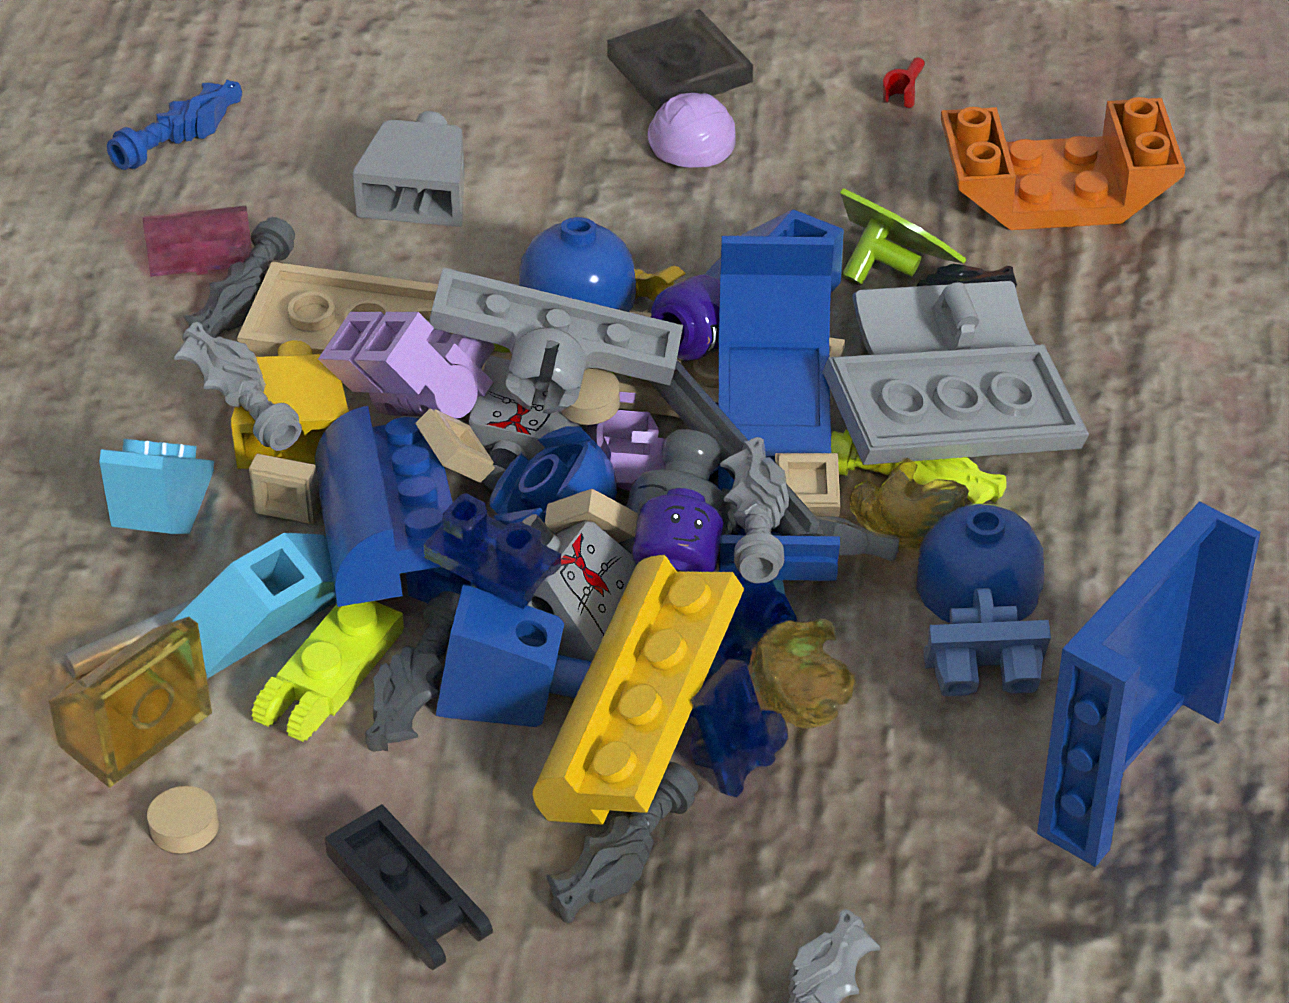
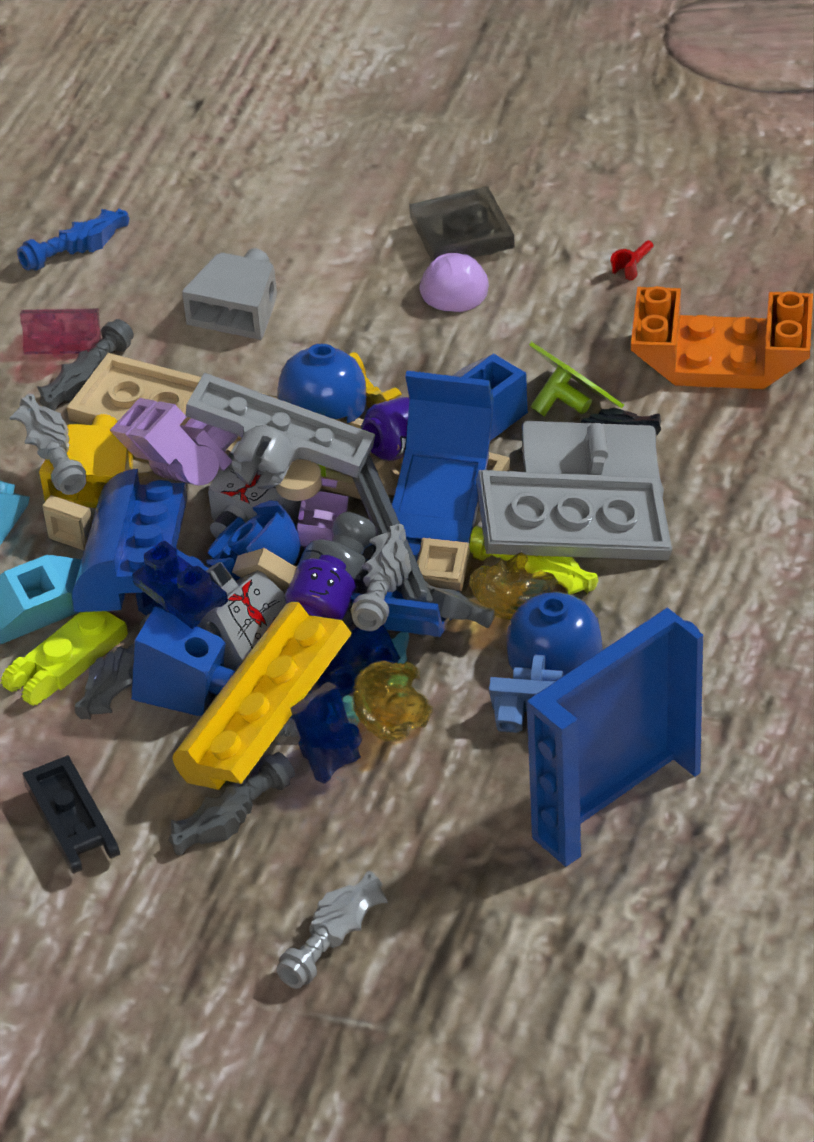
camera: 15 degrees right, 0 degrees up
tan tile [415,408,495,483] -> none

